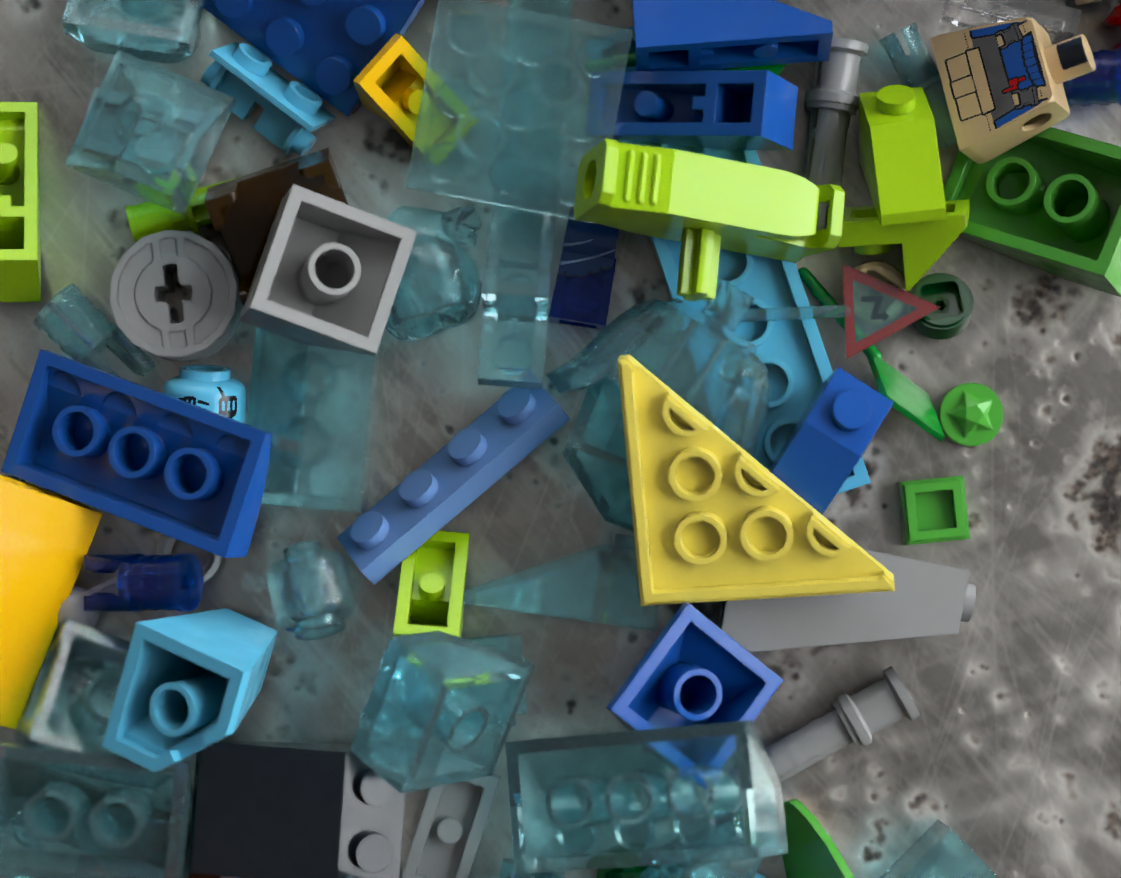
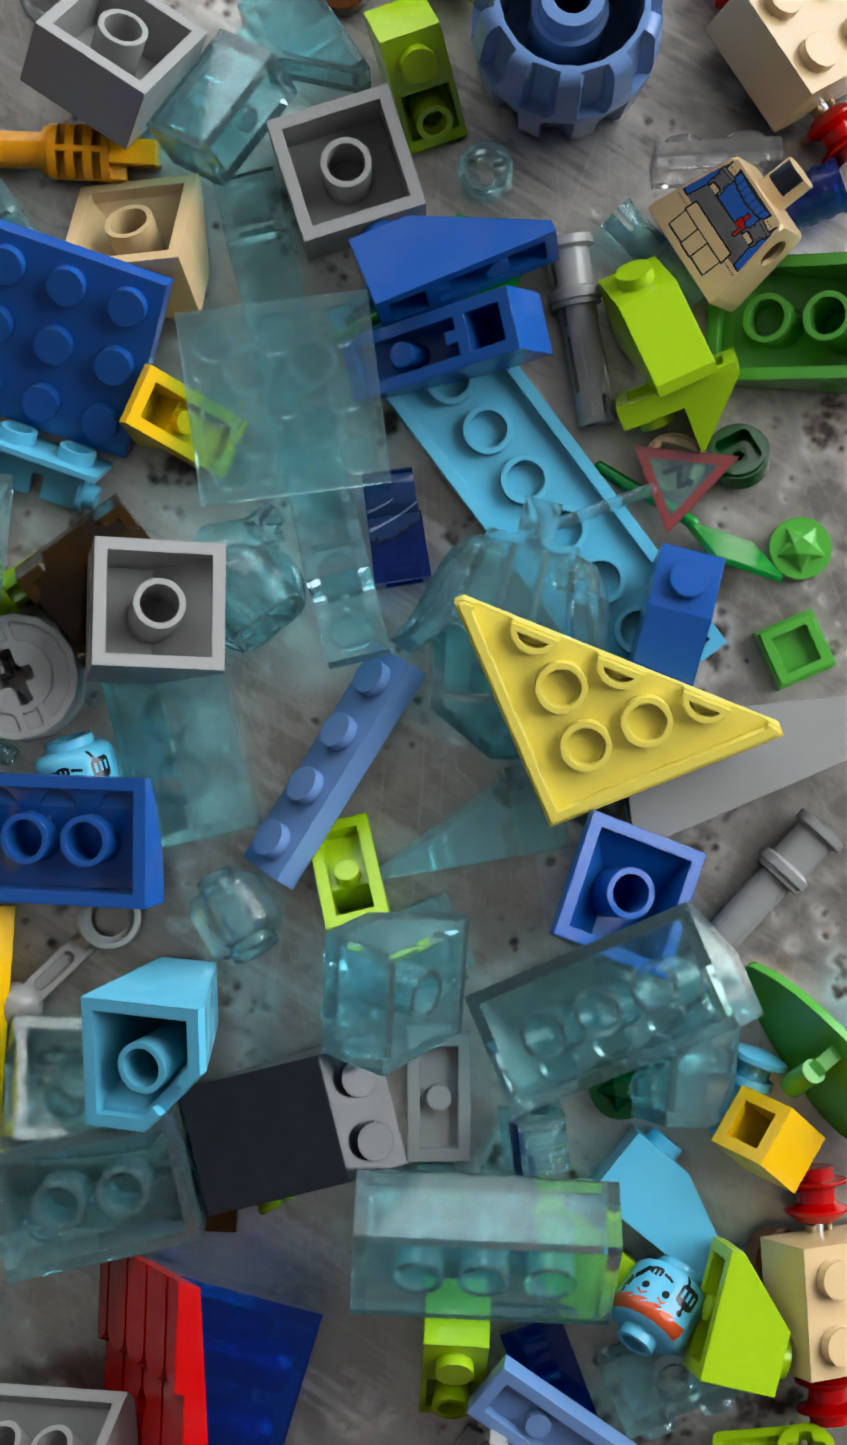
camera: 15 degrees left, 0 degrees up
clear blue hinge [84,553,204,612] -> none
lime piece [574,139,845,302] -> none

